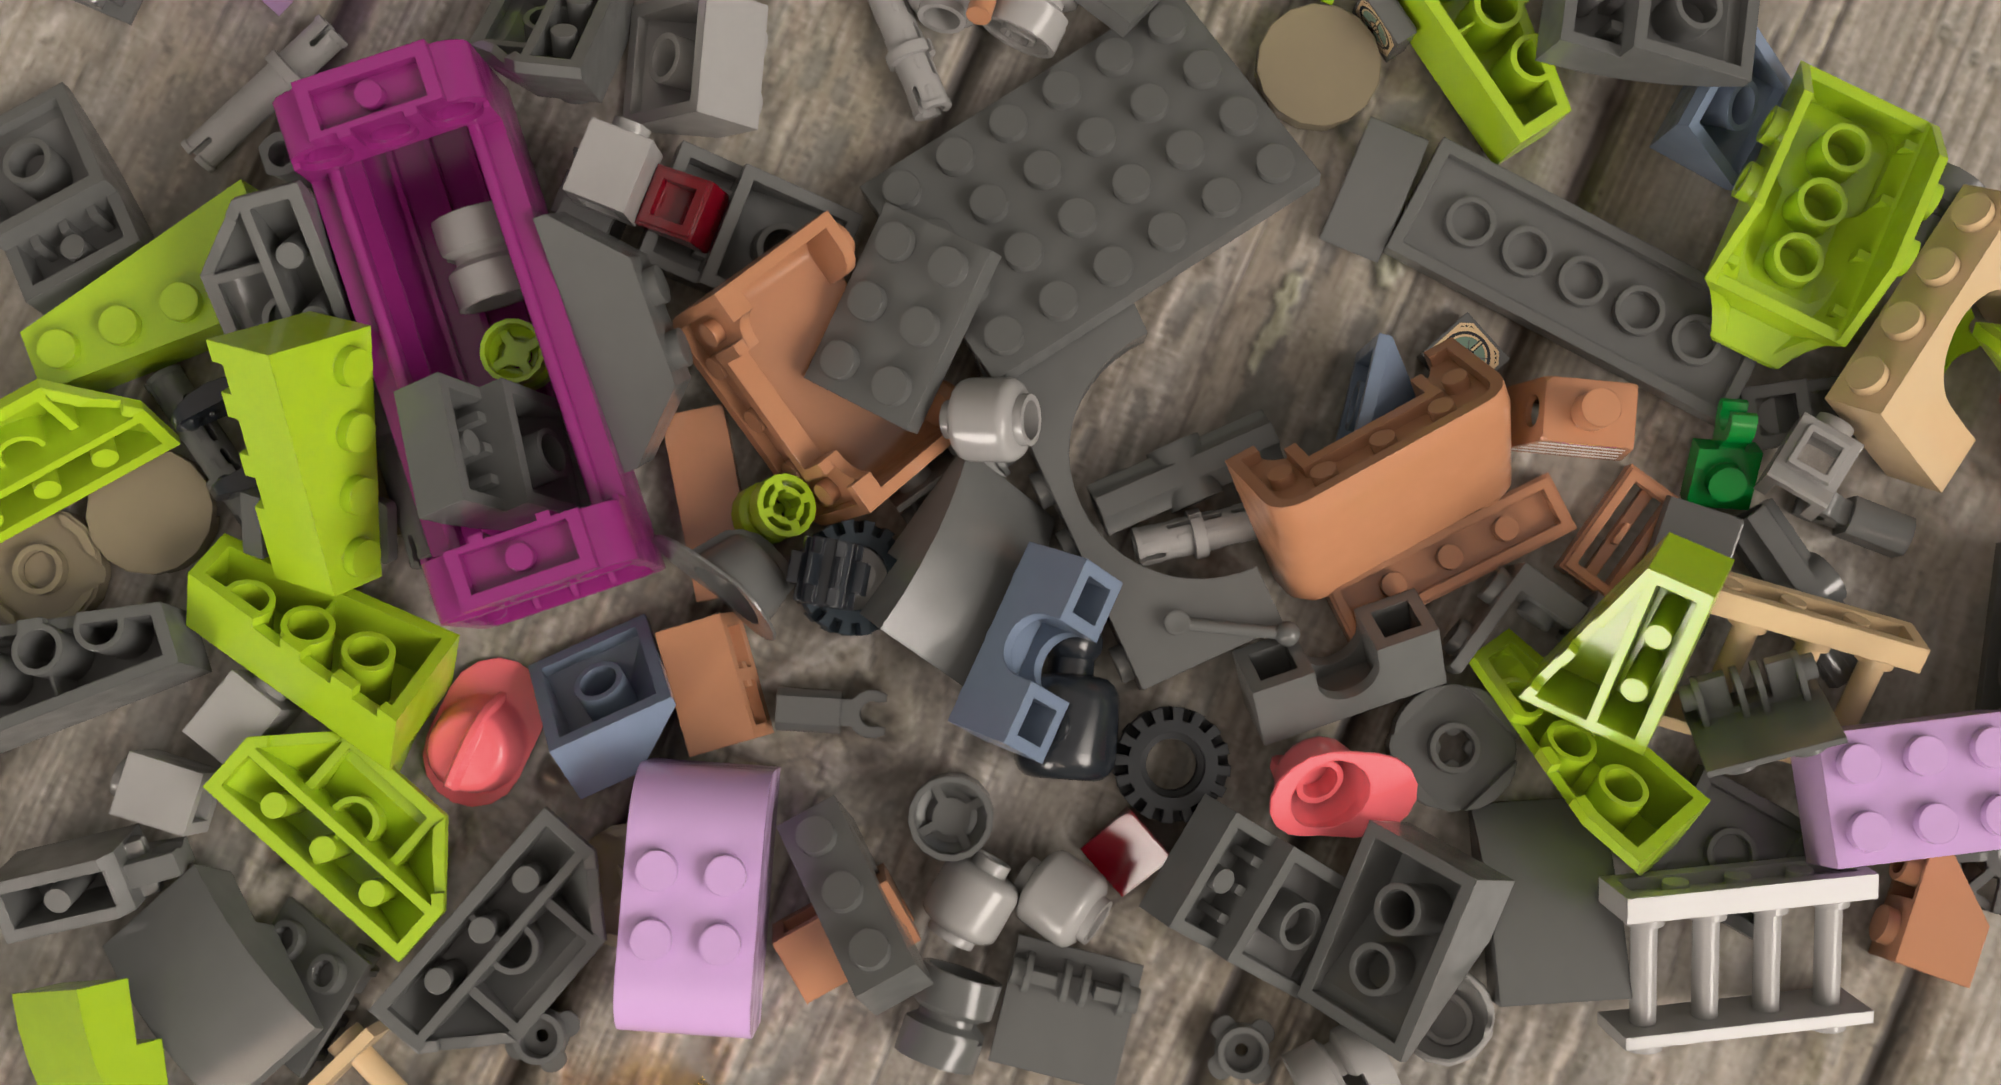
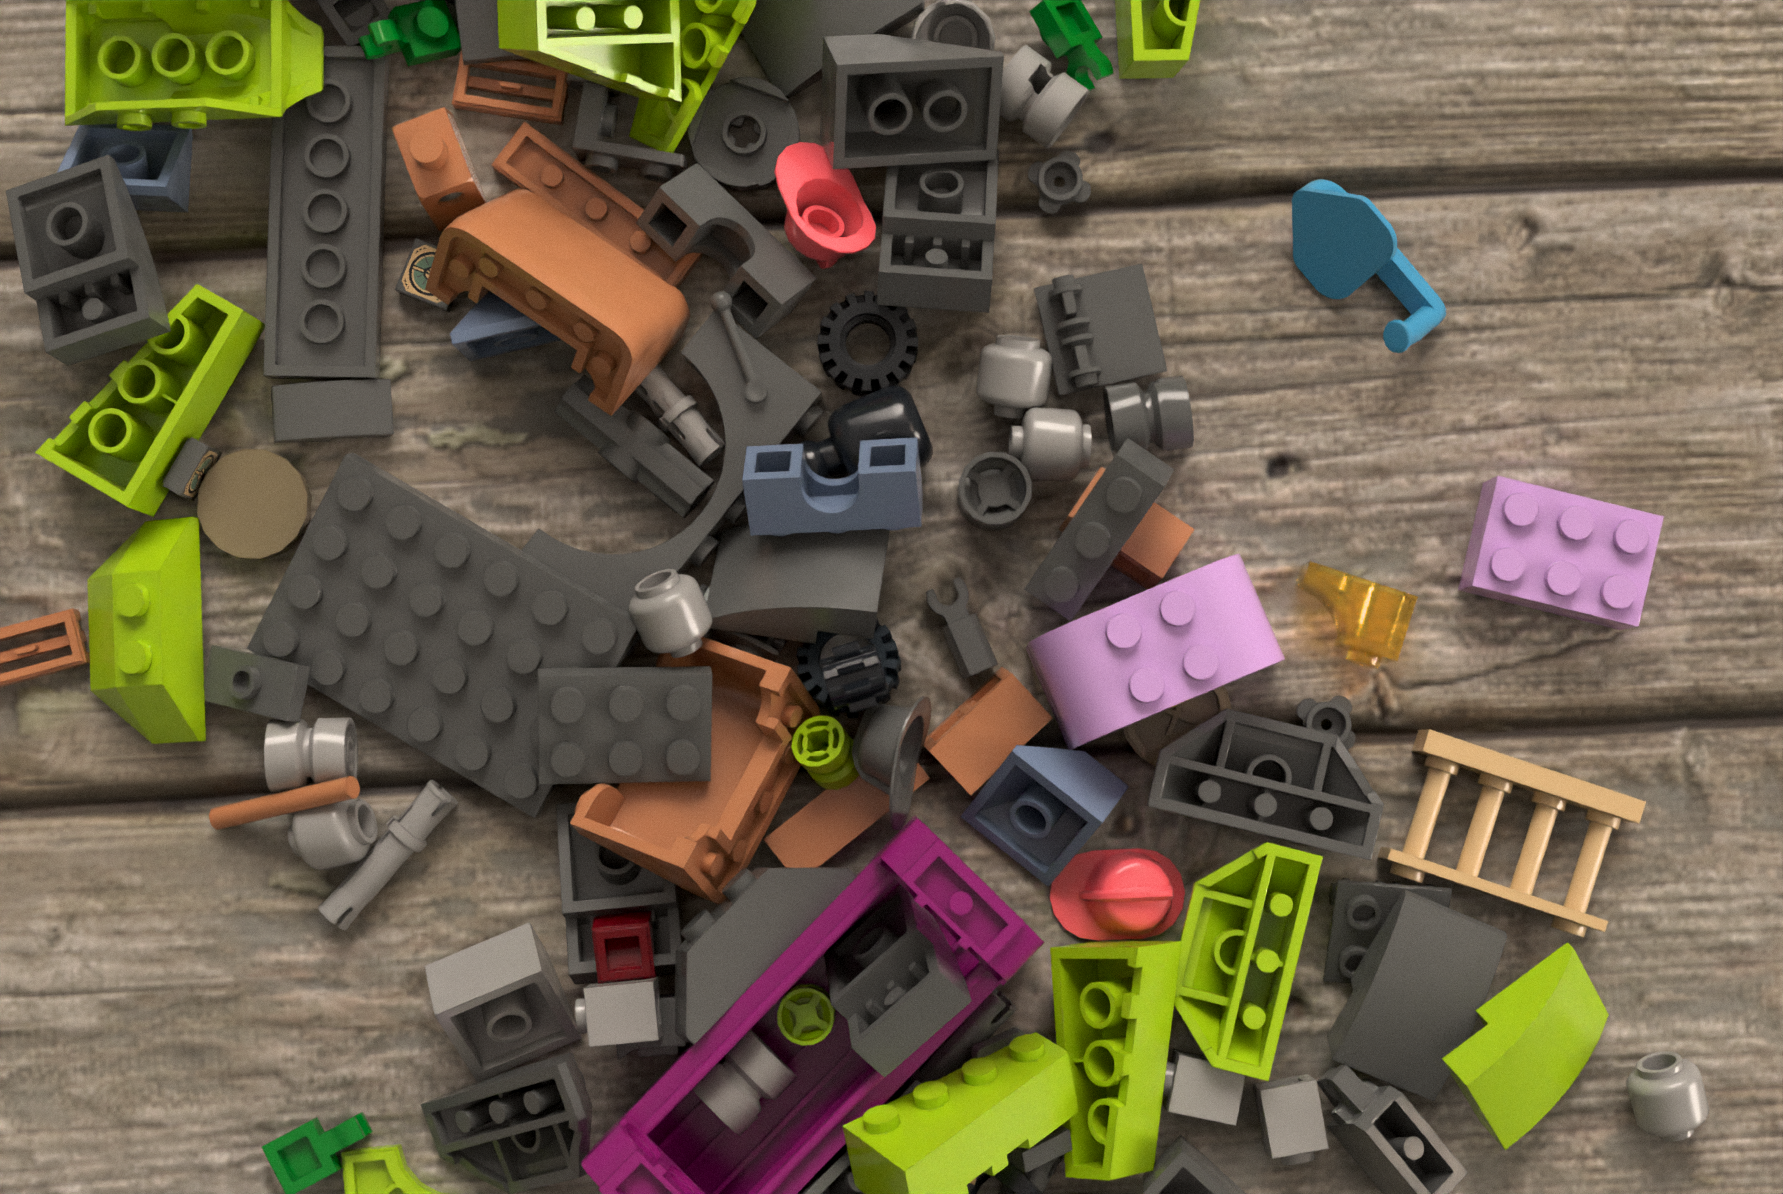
camera: 115 degrees left, 0 degrees up
dark red slope [1080,806,1169,897] -> none

